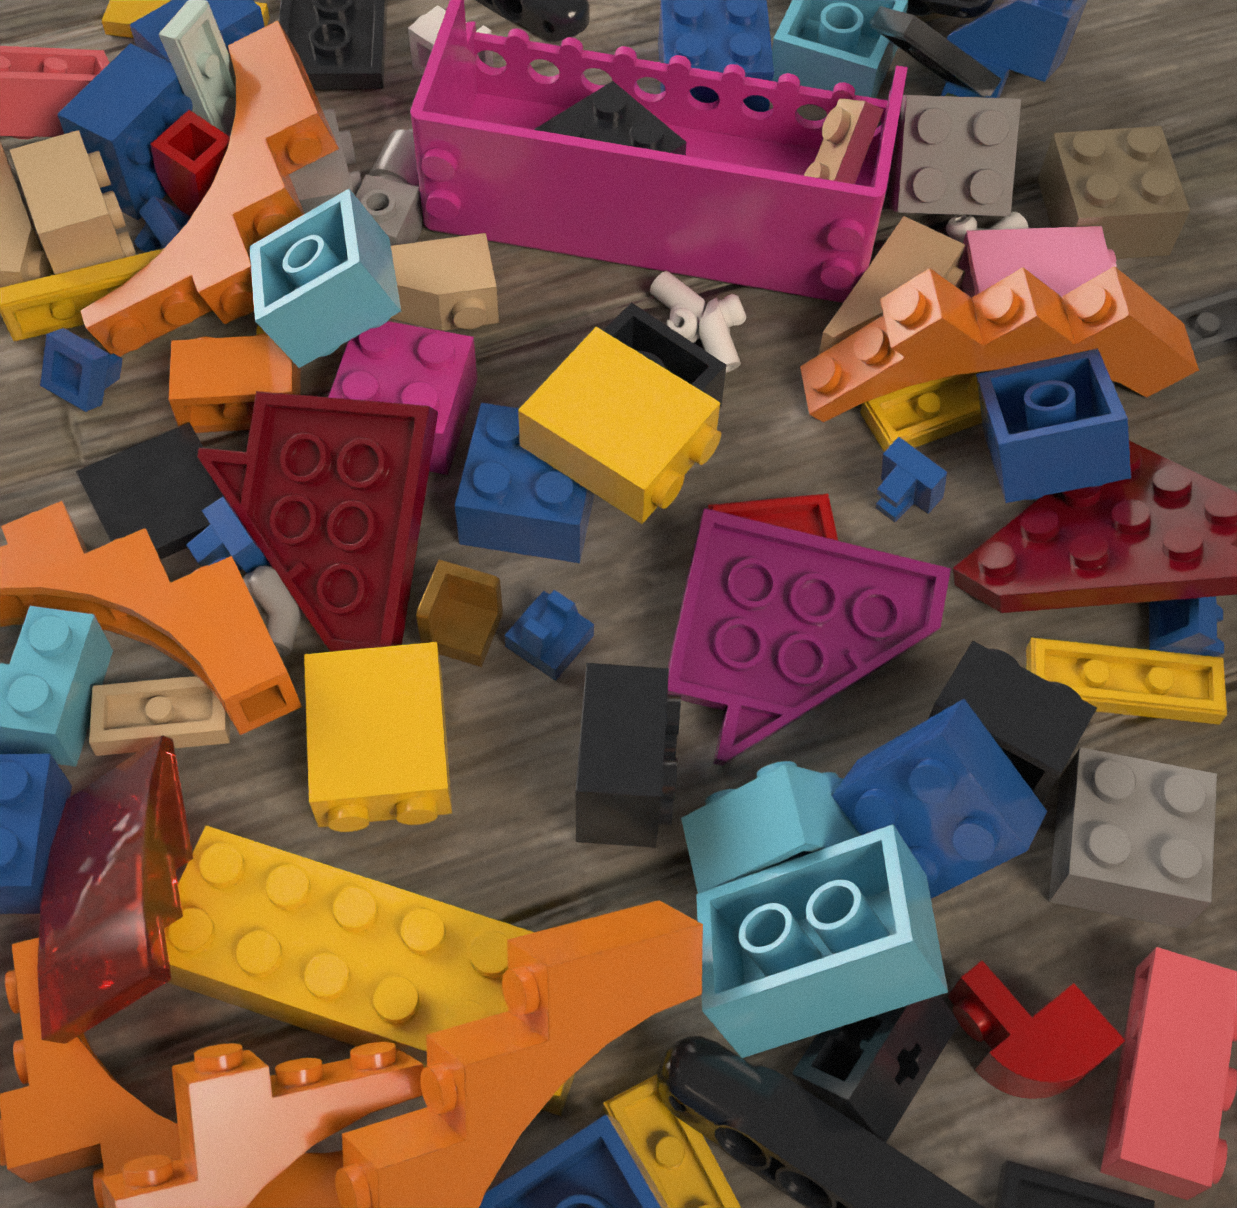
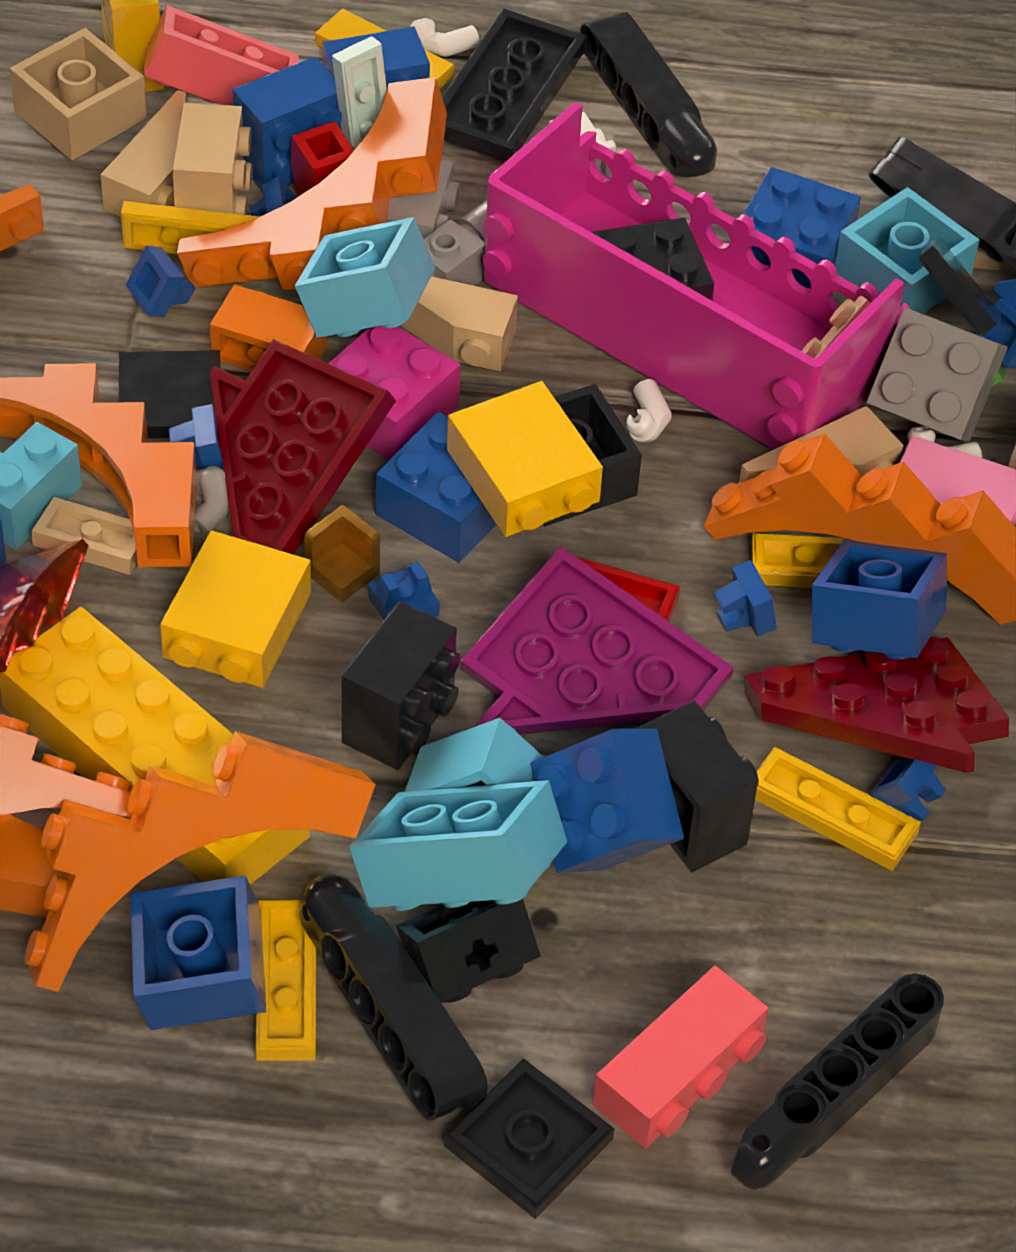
camera: 25 degrees right, 10 degrees down
white arm [698,294,746,373] -> none
red brick [948,960,1125,1099] -> none
light grey brick [1049,747,1217,929] -> none

